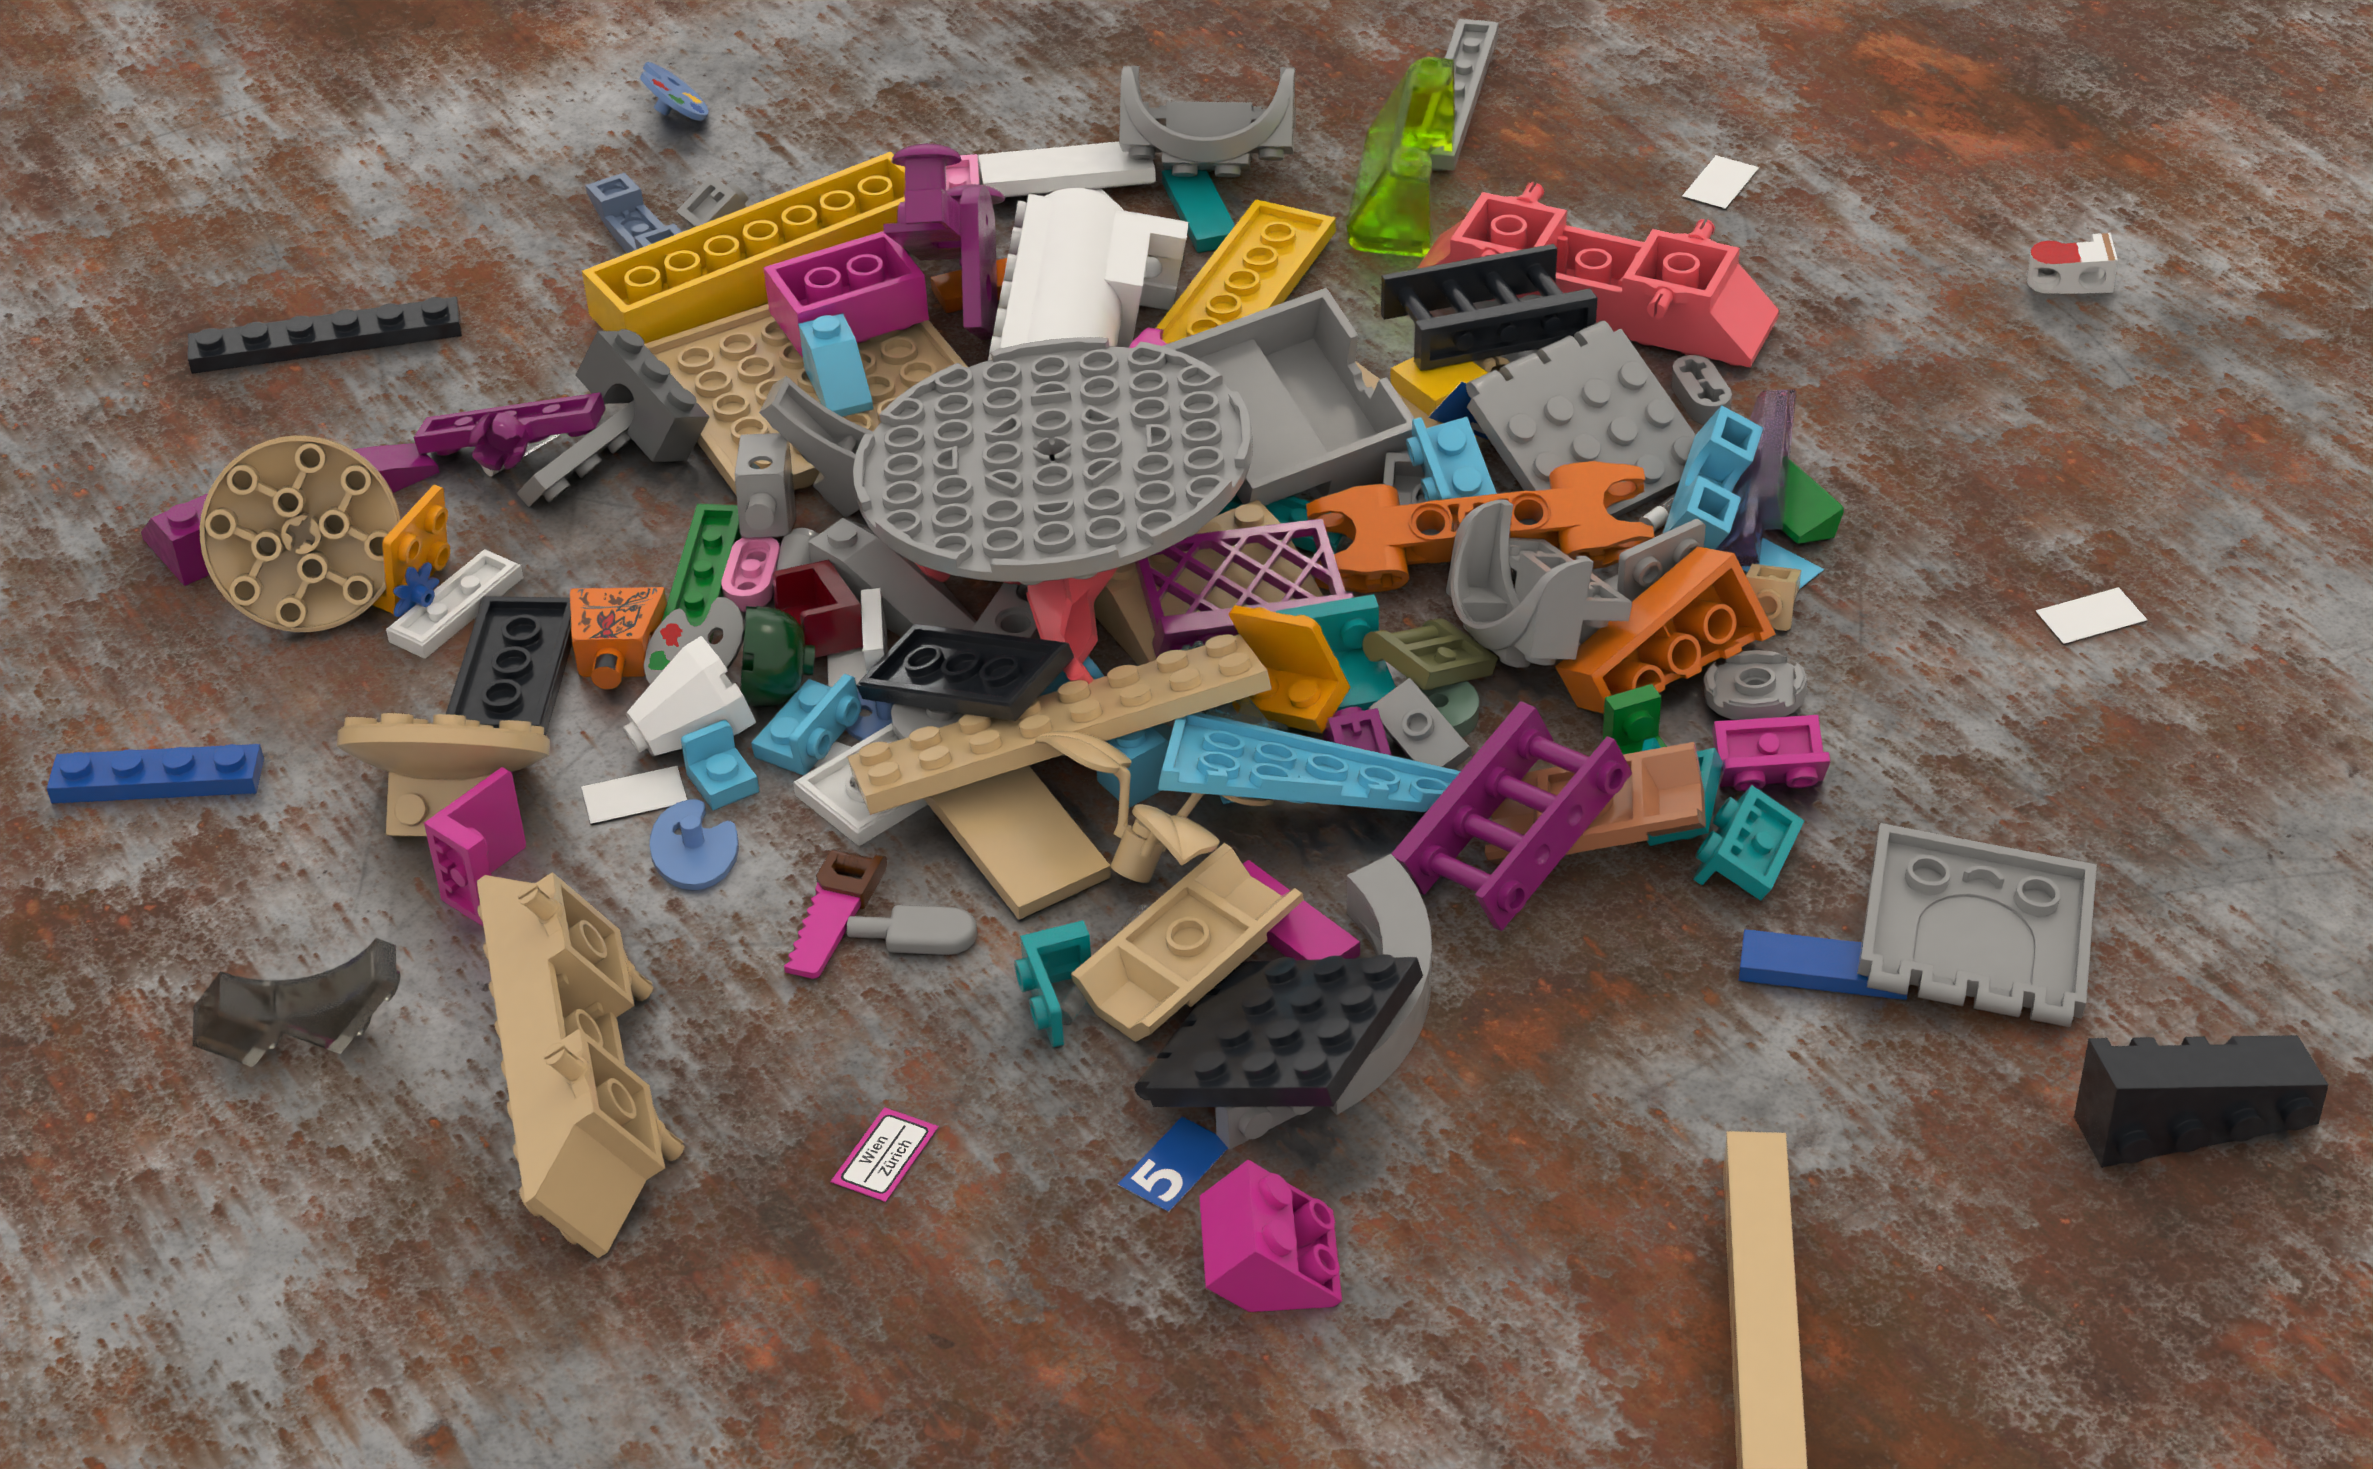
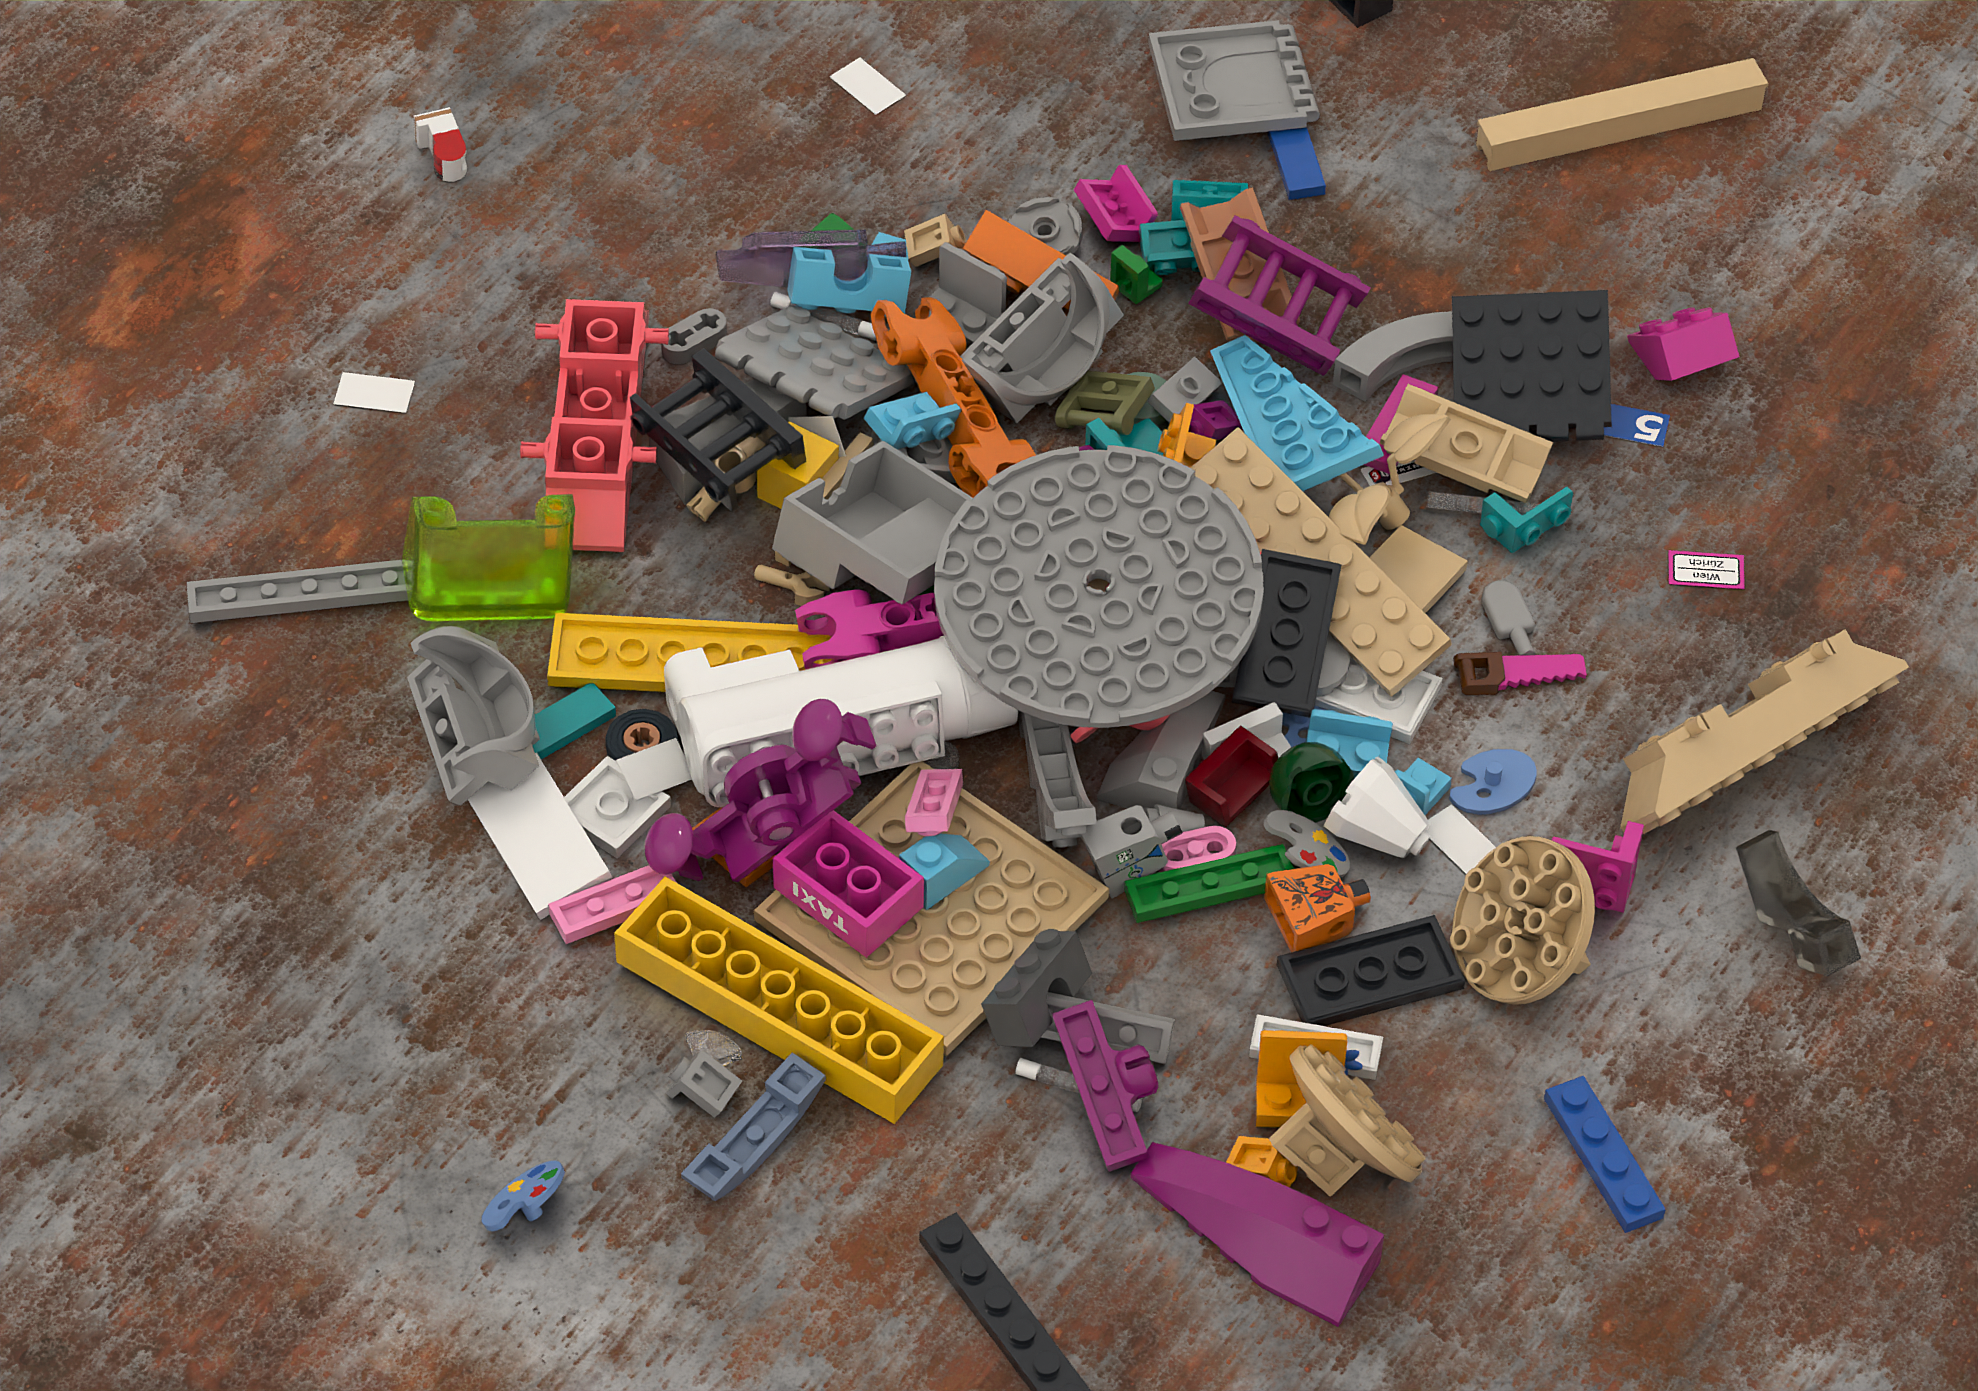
camera: 115 degrees left, 10 degrees up
none -> bright pink plate [905,769,963,836]

